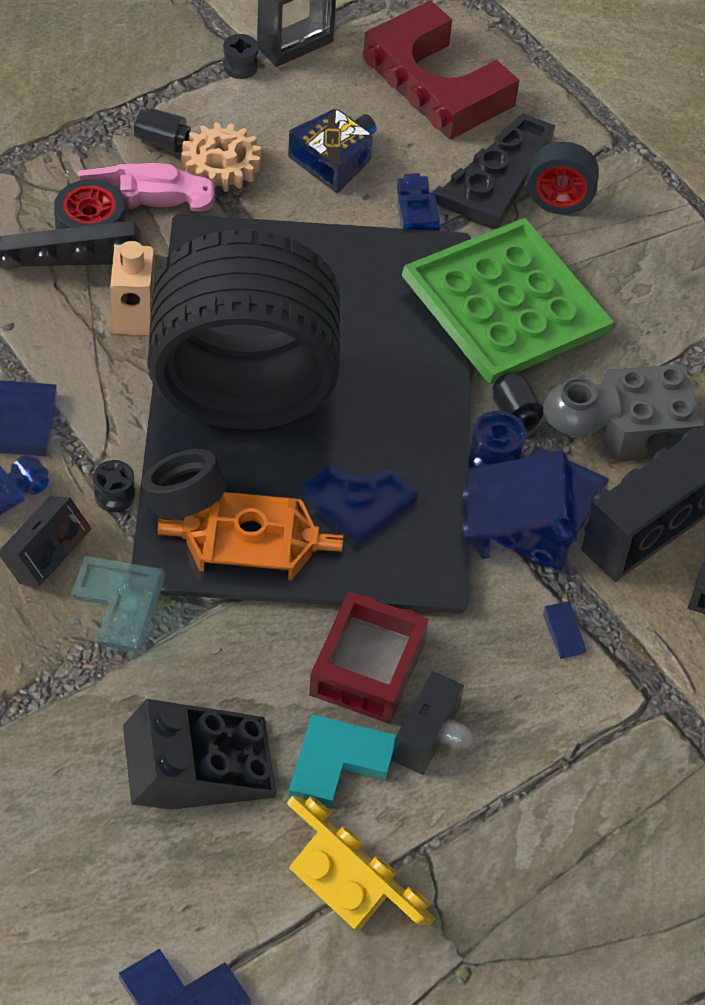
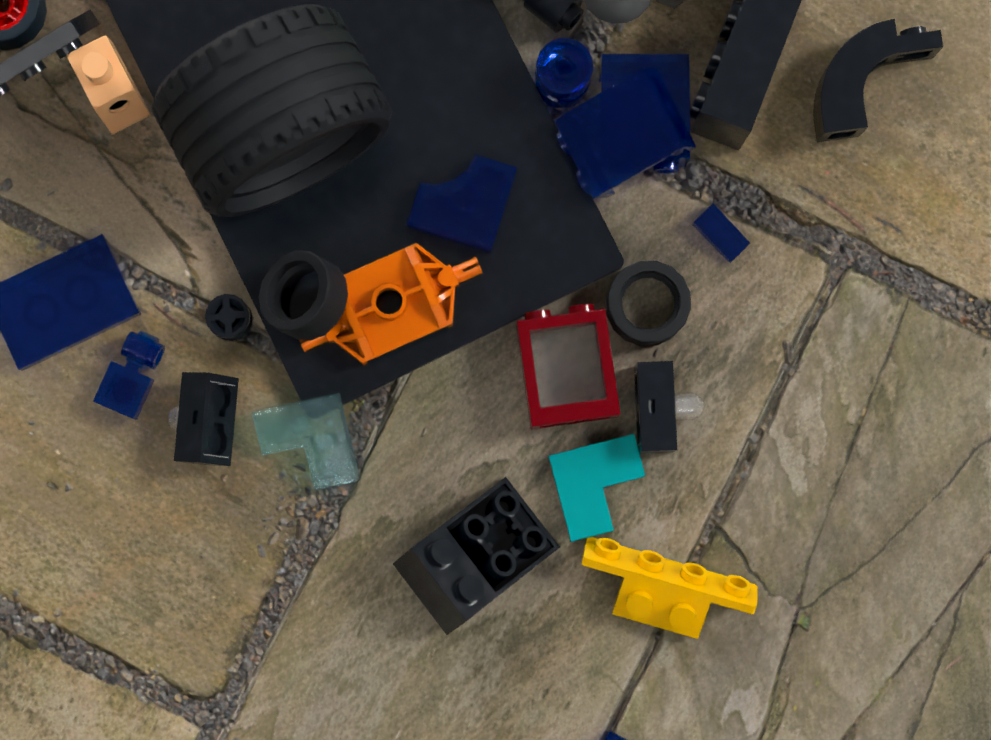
camera: 30 degrees left, 30 degrees up
none -> black tyre [606,261,691,346]

